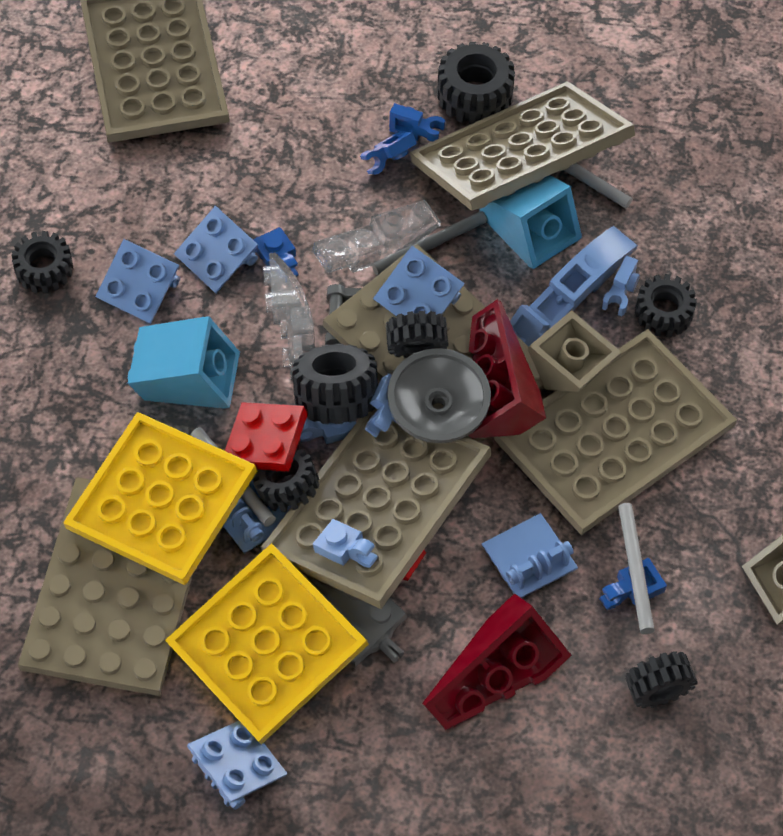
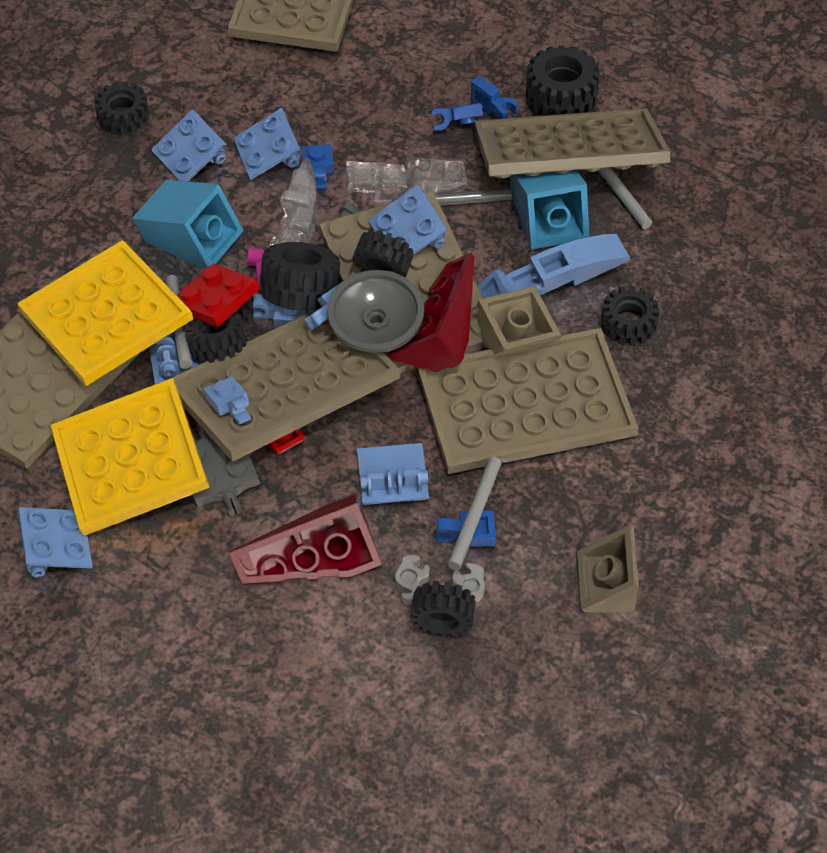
camera: 25 degrees right, 5 degrees down
medium blue plate [602,255,640,316] -> none
none -> dark pink hand [247,248,264,285]
none -> light grey helmet [395,555,485,606]

